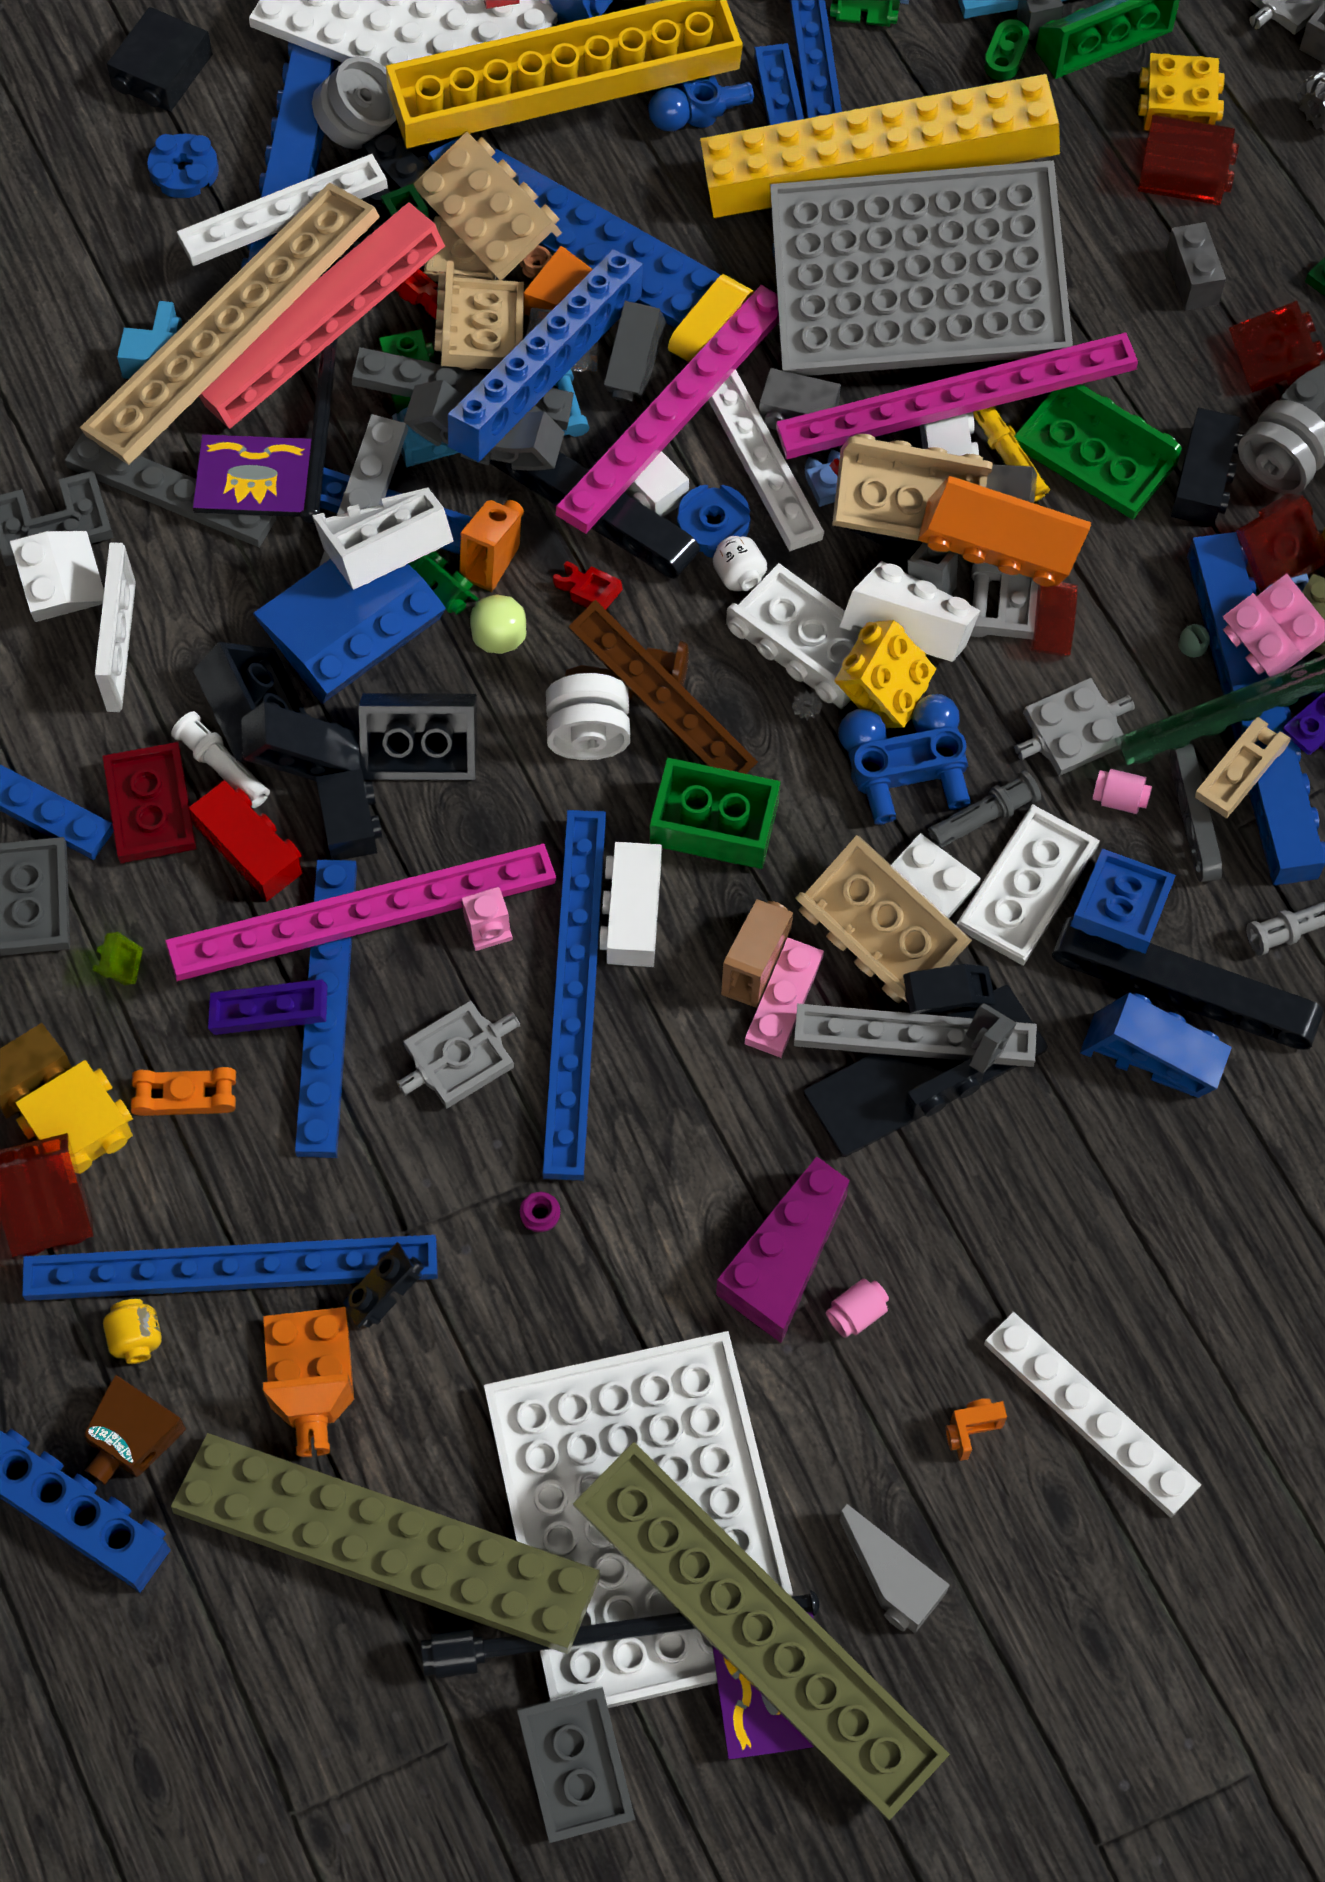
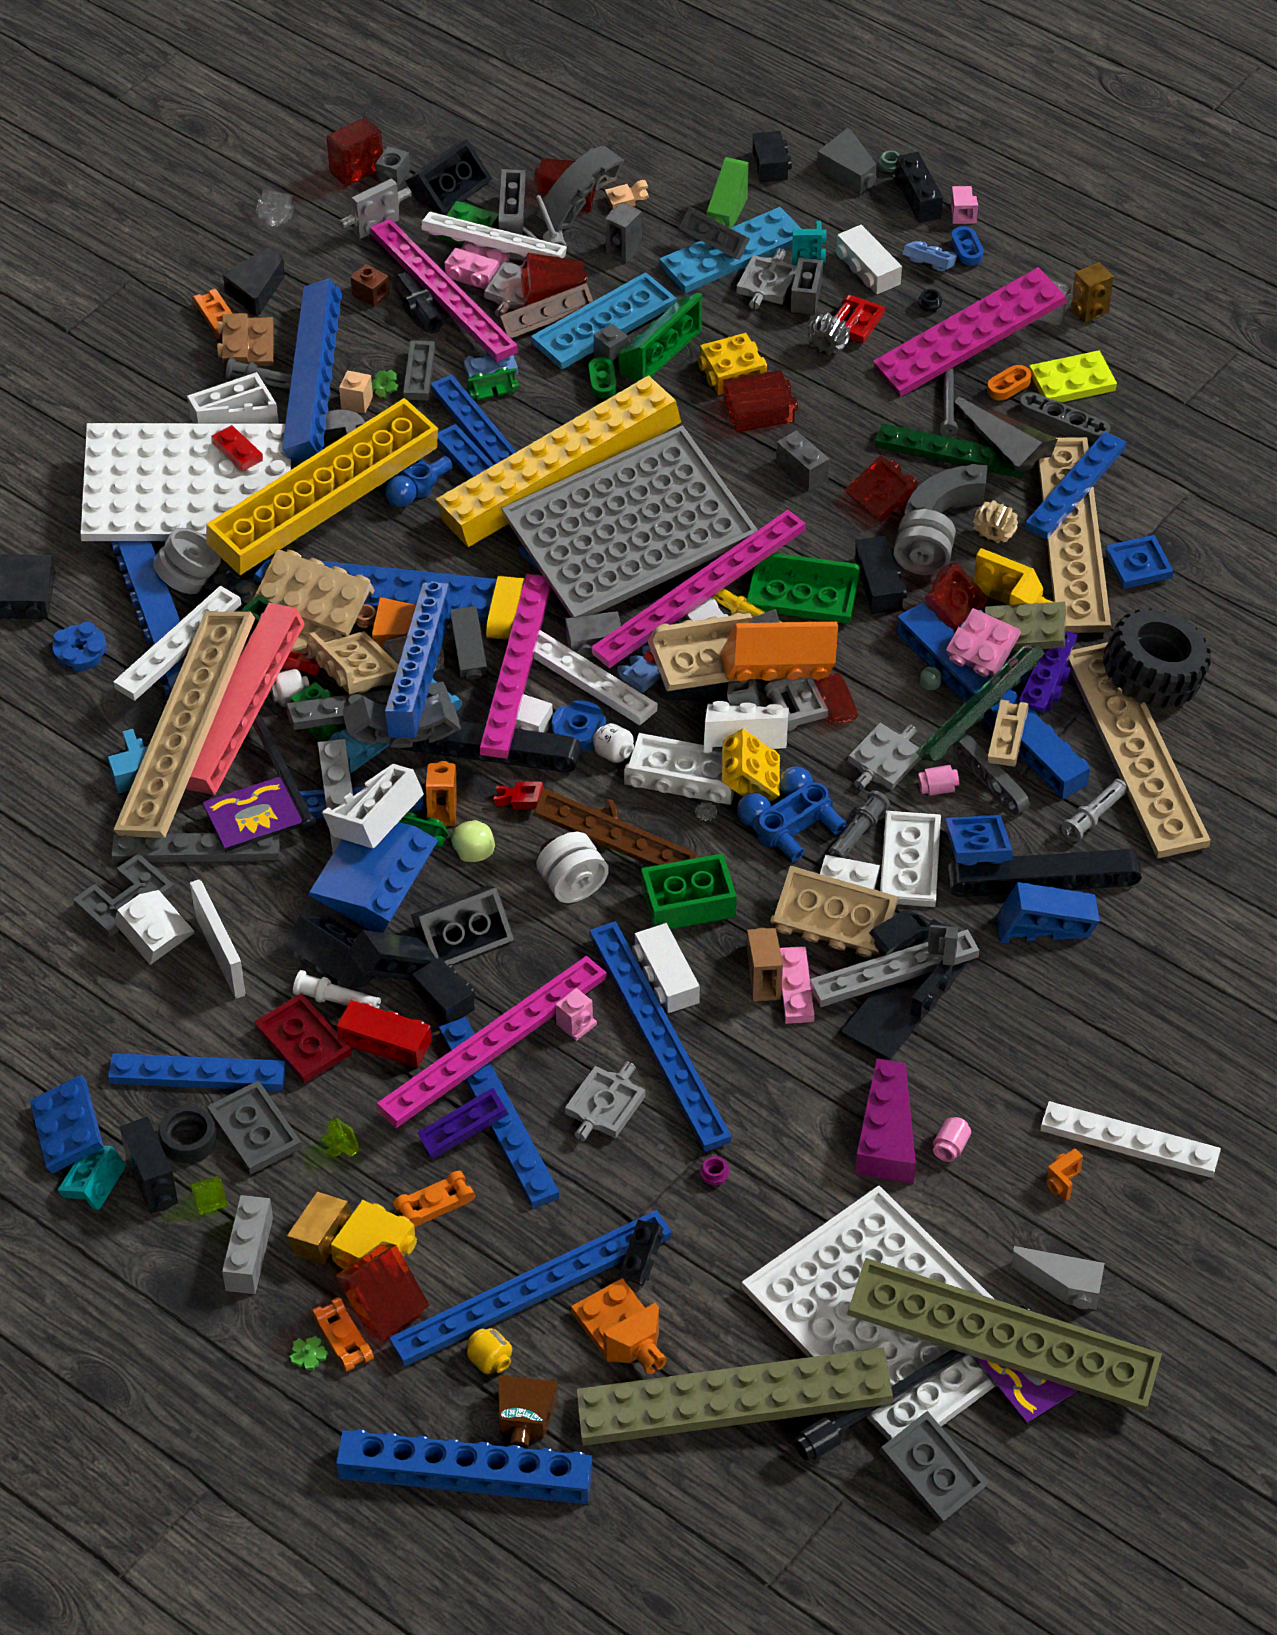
camera: 25 degrees left, 15 degrees down
none -> white head [270,669,310,707]

